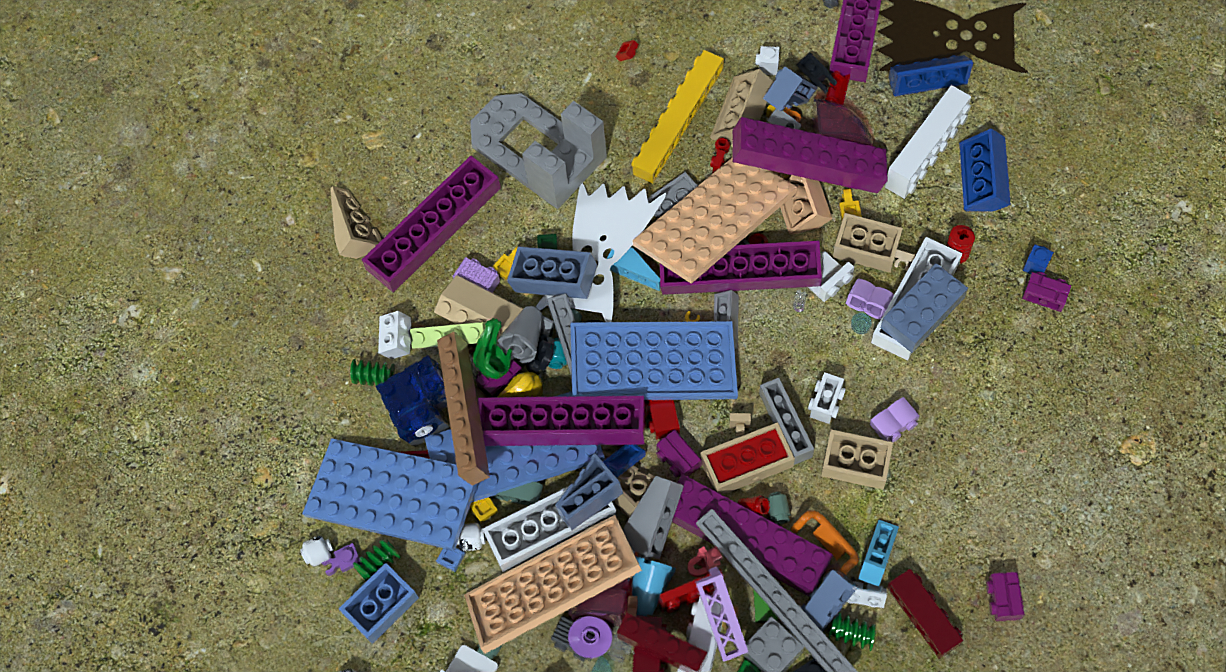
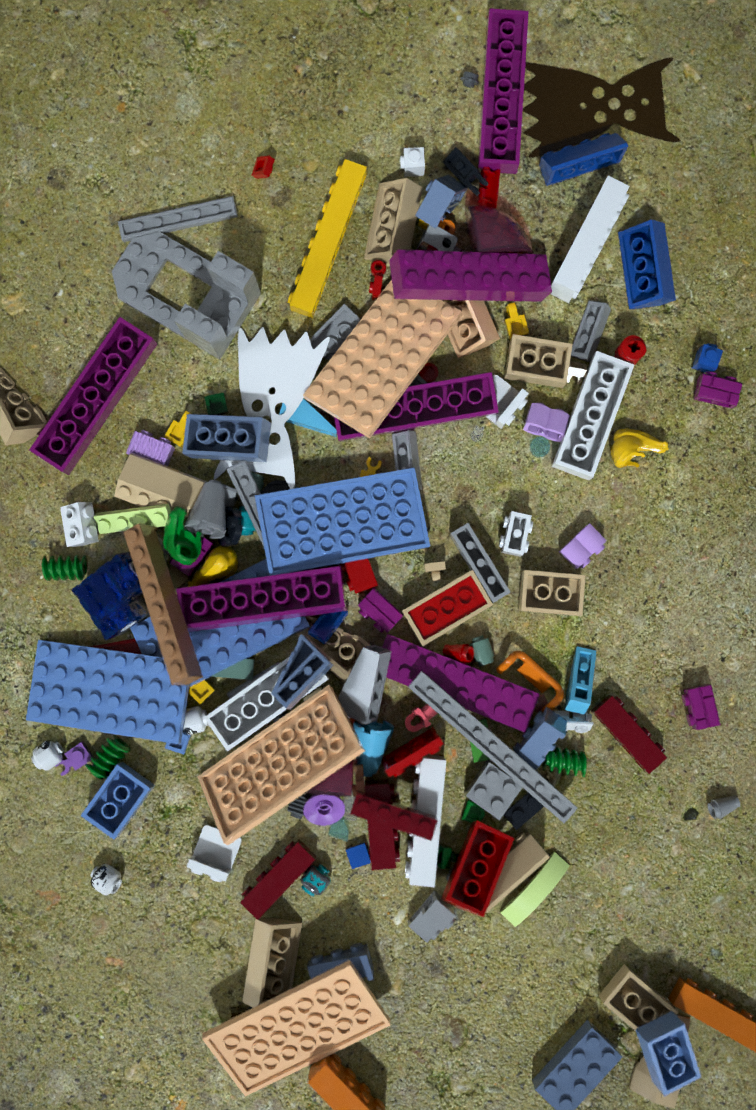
camera: 15 degrees left, 20 degrees up
lavender fence [695,566,748,662] -> none
sand blue brick [880,263,968,353] -> none
none -> light grey tile [118,196,238,242]
none -> light grey slope [571,300,611,363]
none -> yellow piece [610,428,669,468]

